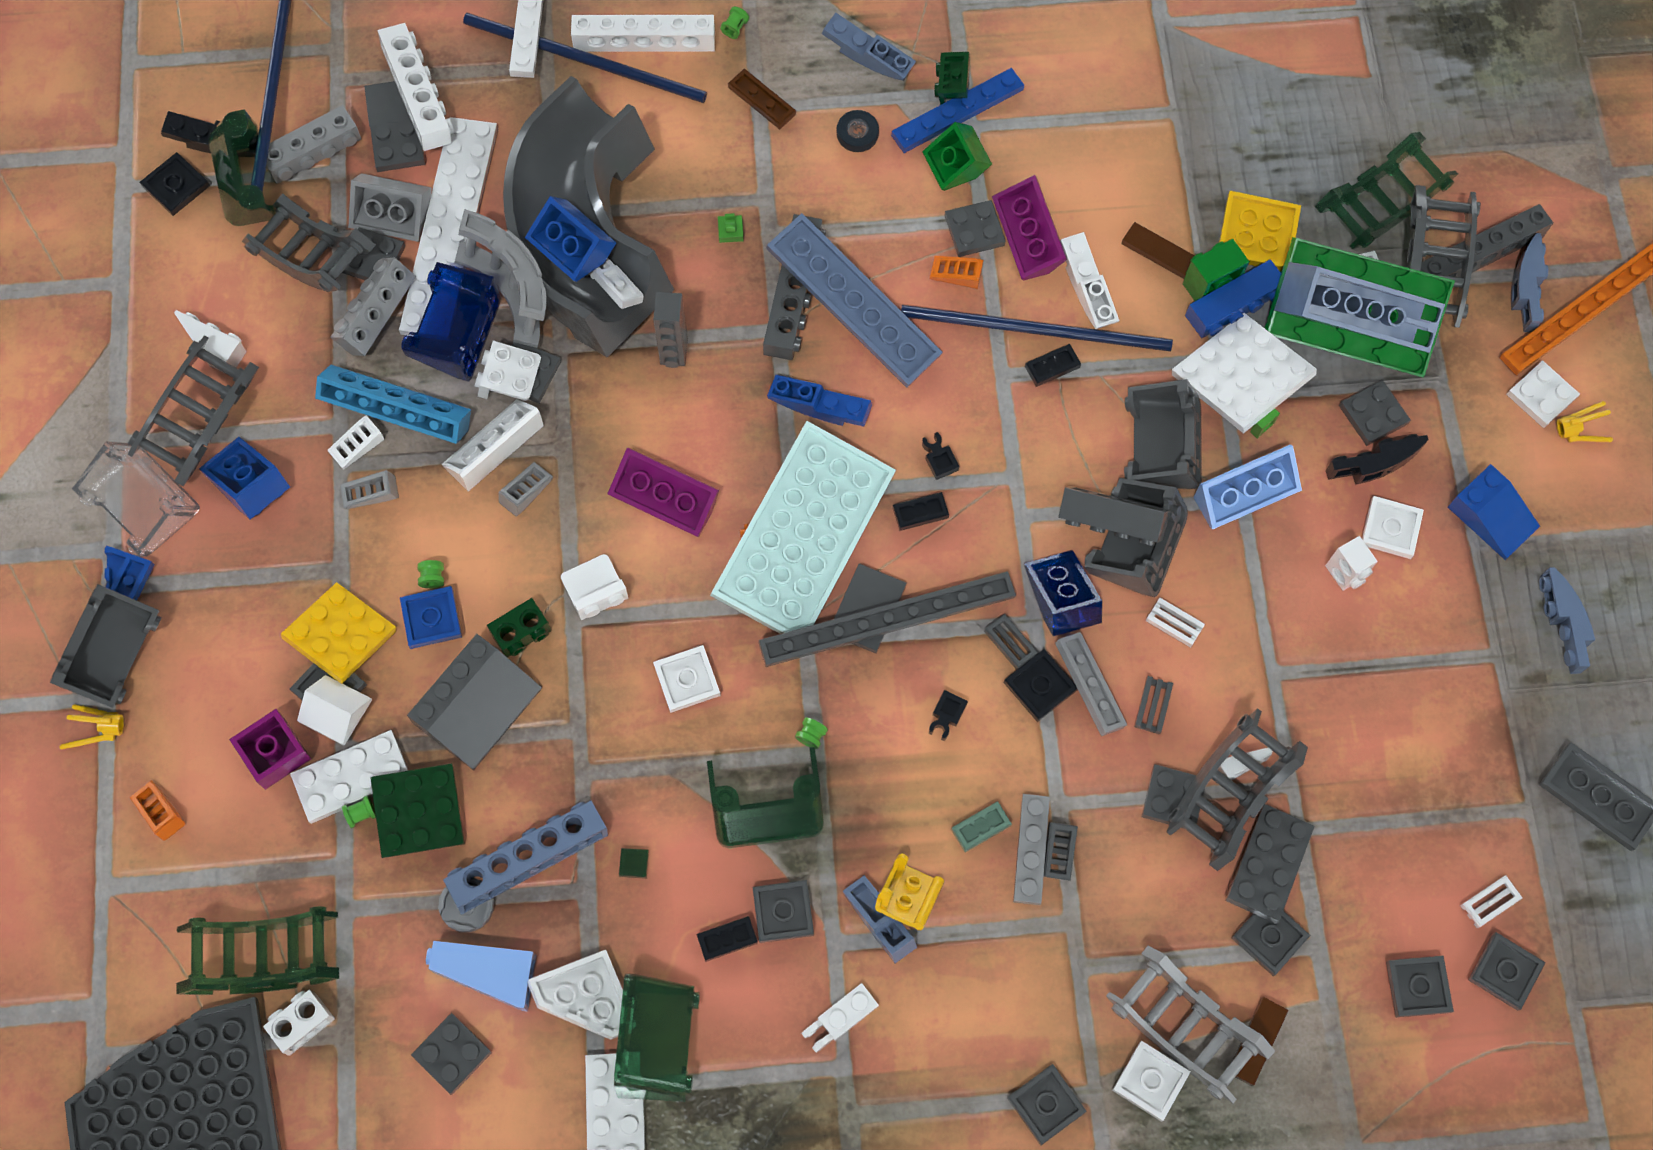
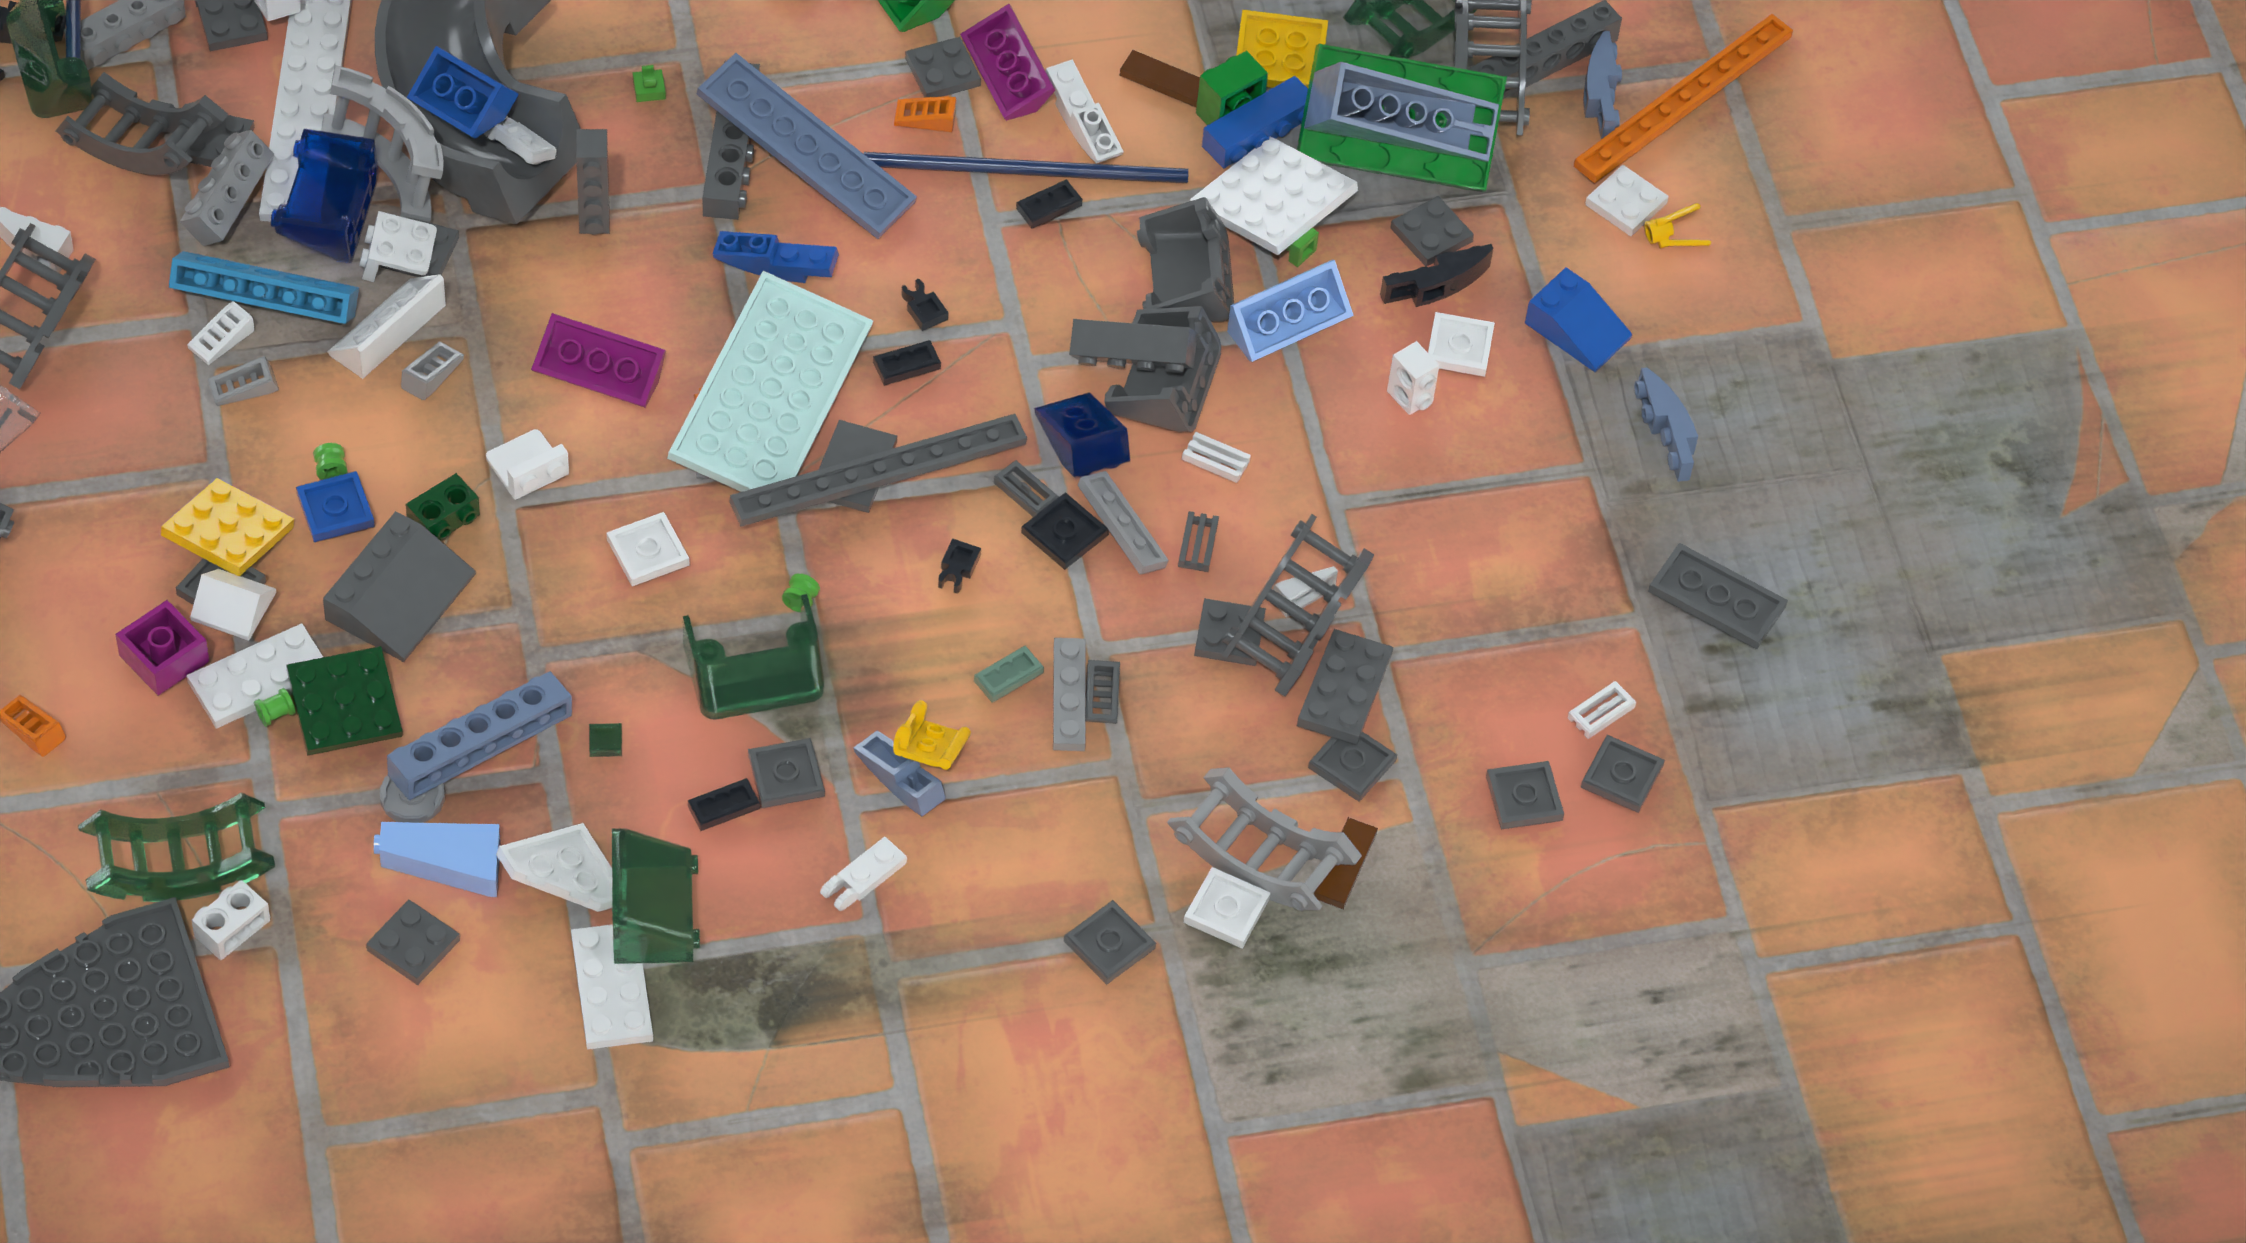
camera: 10 degrees left, 15 degrees down
blue slope [199,437,290,519] -> none
light grey slope [348,173,432,242] -> none

